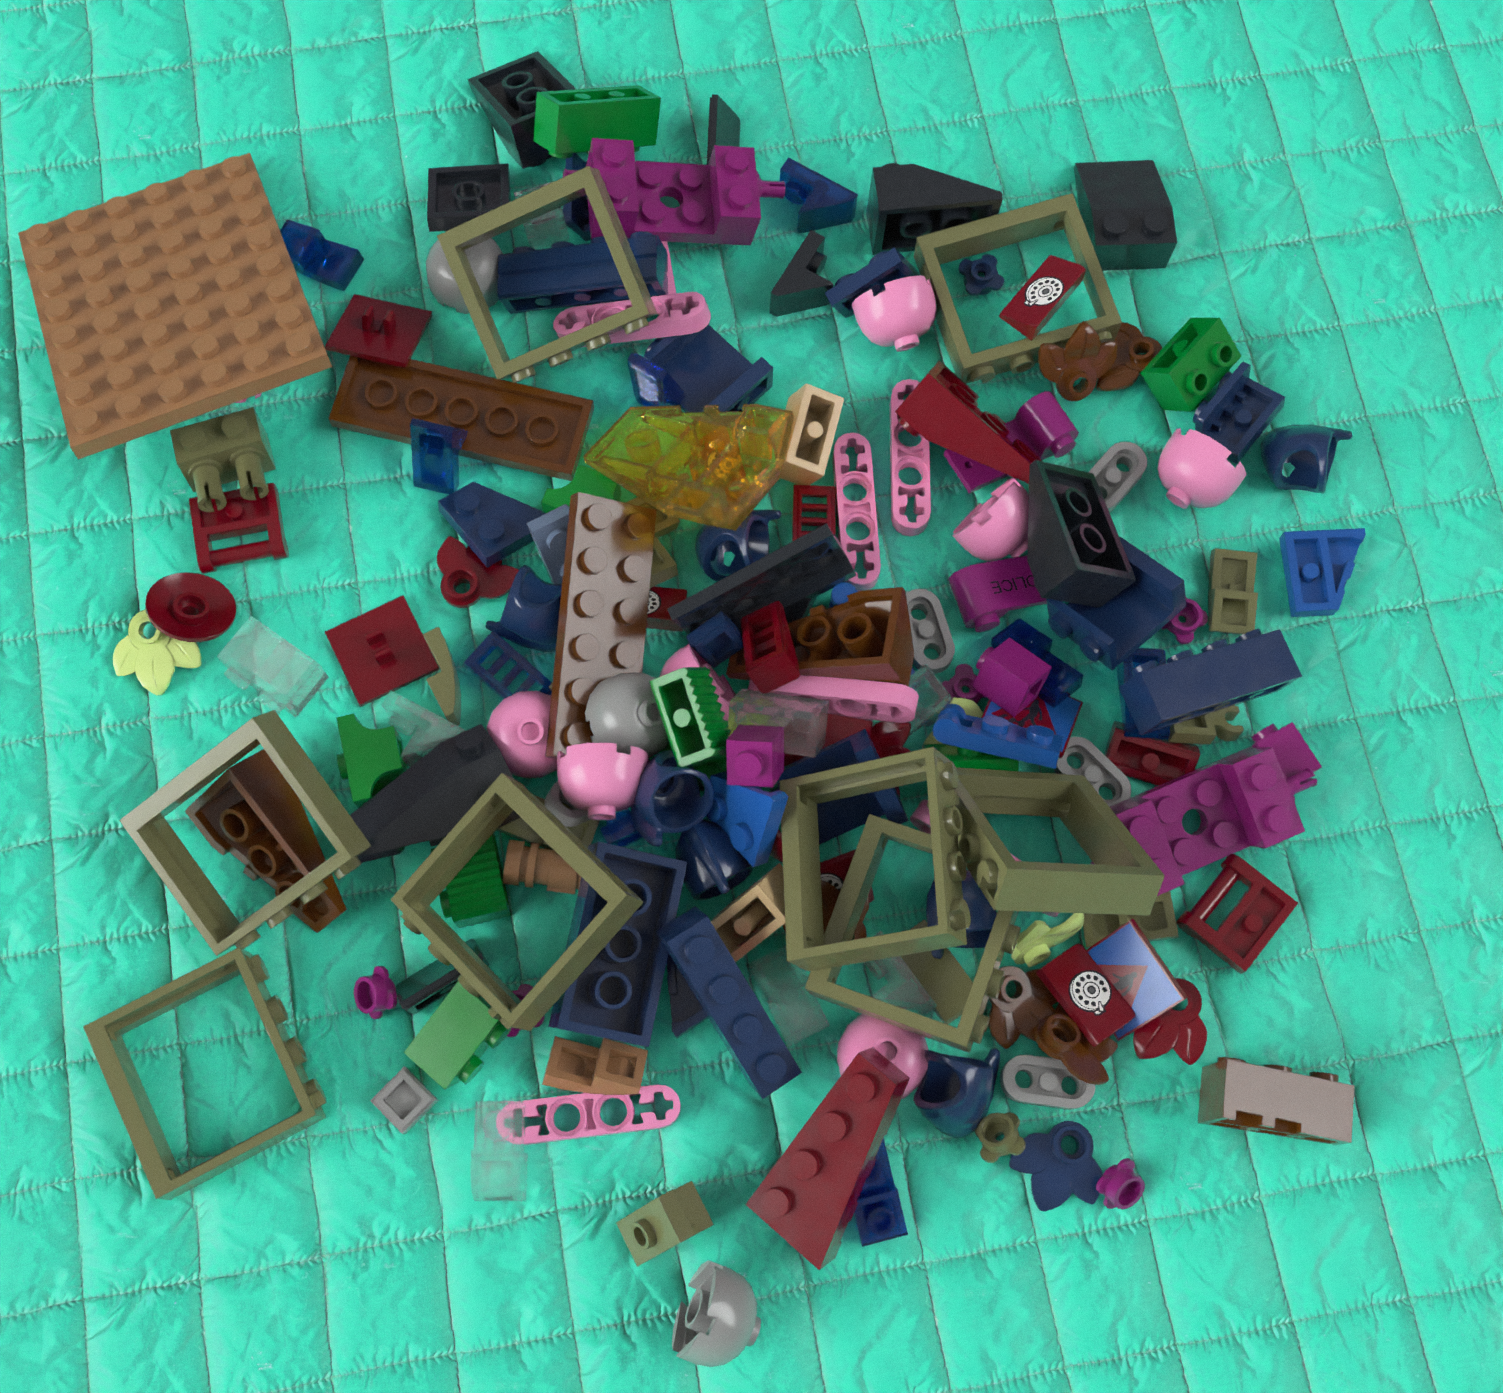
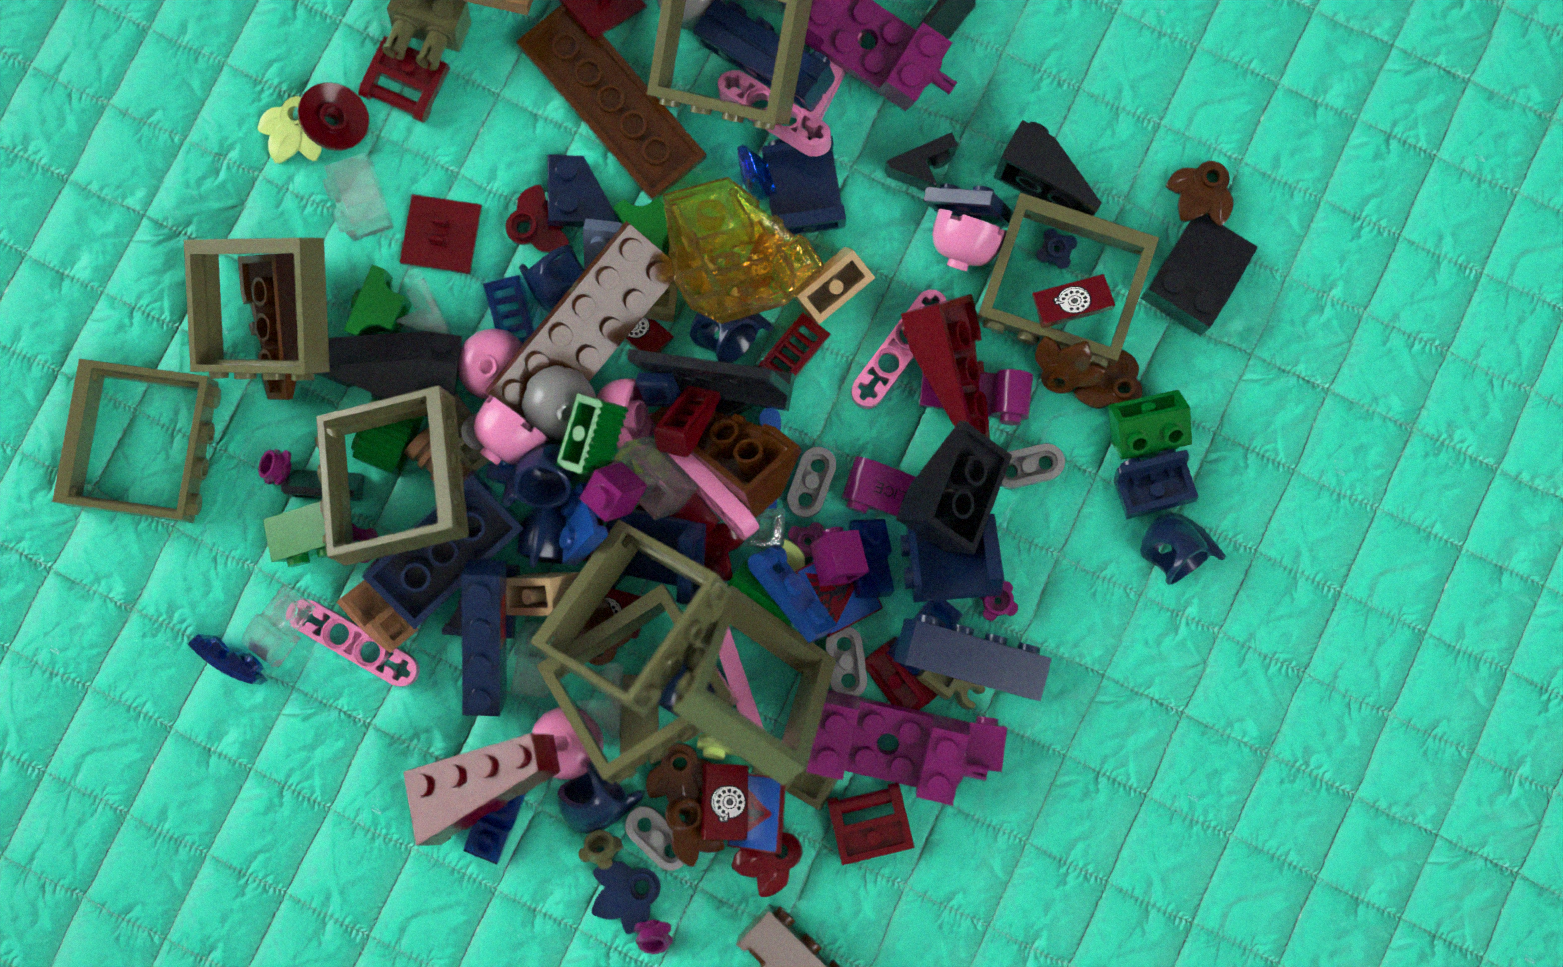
camera: 40 degrees right, 10 degrees up
light grey tile [370,1066,439,1135] -> none
clear blue slope [410,418,467,495] -> none
olive slope [423,626,461,728] -> none
olive brick [616,1181,714,1267] -> none
light grey cylinder [672,1260,761,1367] -> none
clear blue slope [780,157,858,233] -> none
bright pink beam [833,432,881,591] -> none
bright pink cylinder [952,477,1029,561] -> none
bright pink cylinder [1157,428,1247,509] -> none
olive slope [1208,548,1258,635] -> none
blue wing [1279,528,1366,617] -> none
none -> clear blue slope [187,634,267,685]
none -> reddish brown plate [1166,161,1233,227]

